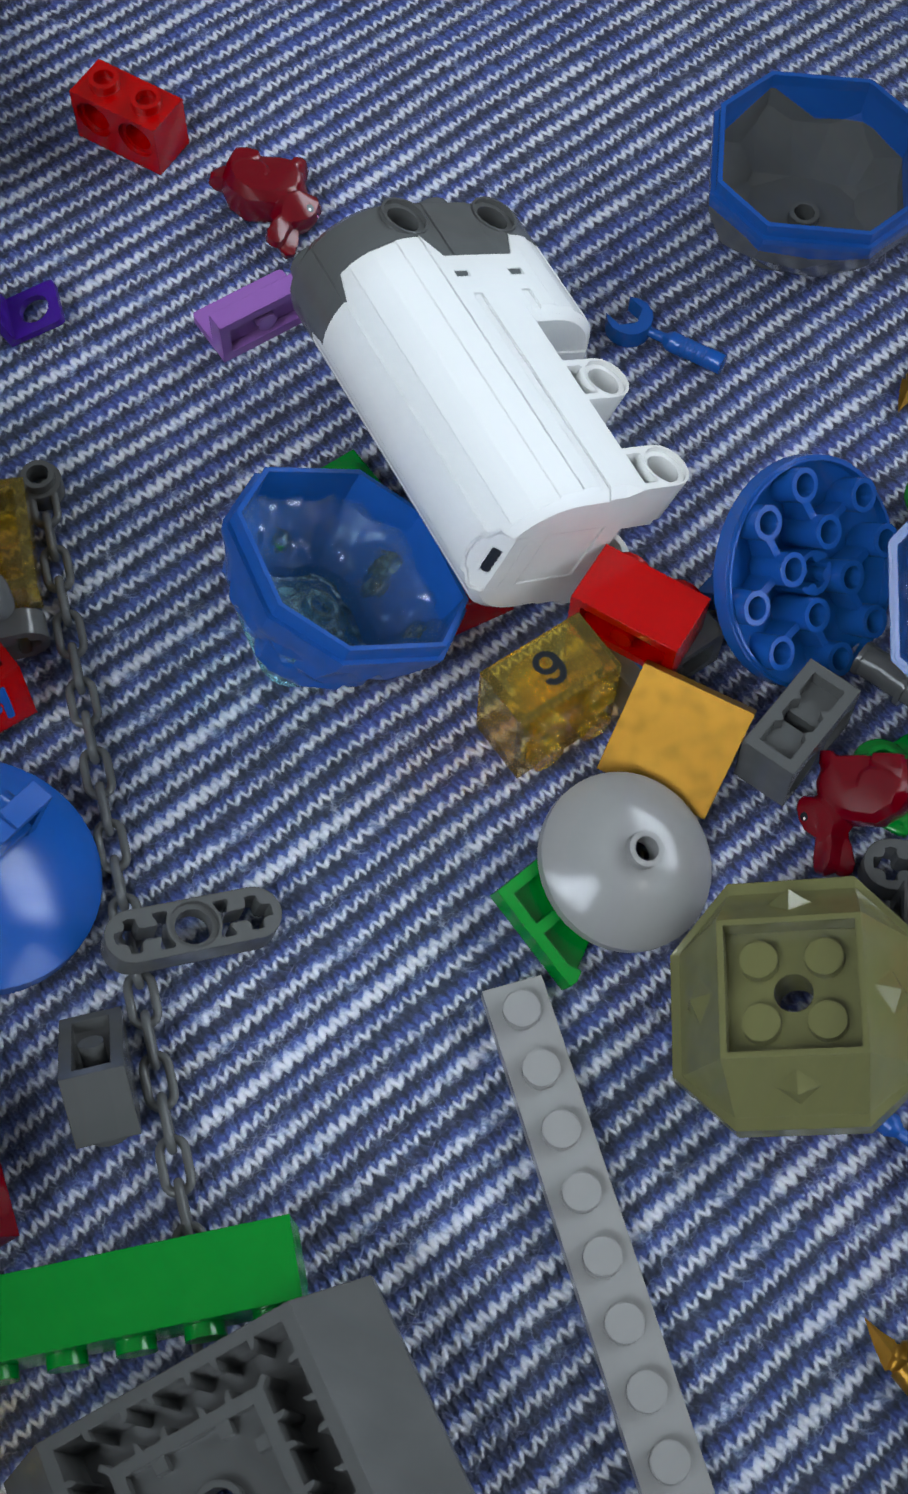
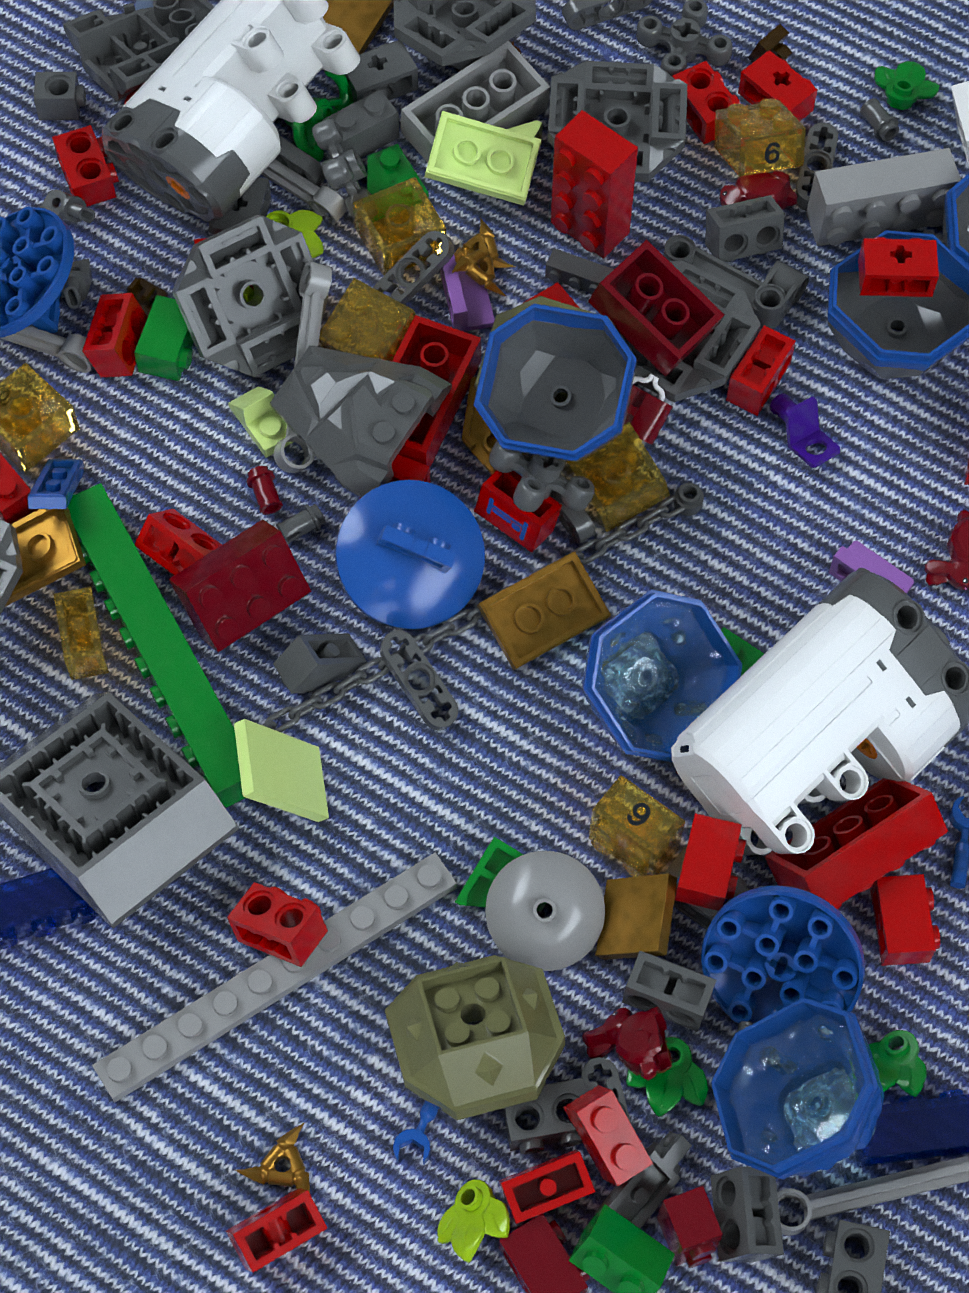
camera: 75 degrees right, 0 degrees up
none -> red brick [227,882,328,967]
none -> yellowish green tile [234,719,329,822]
none -> pearl gold tile [477,551,611,670]
none -> red brick [765,778,949,910]
none -> red brick [870,874,940,966]

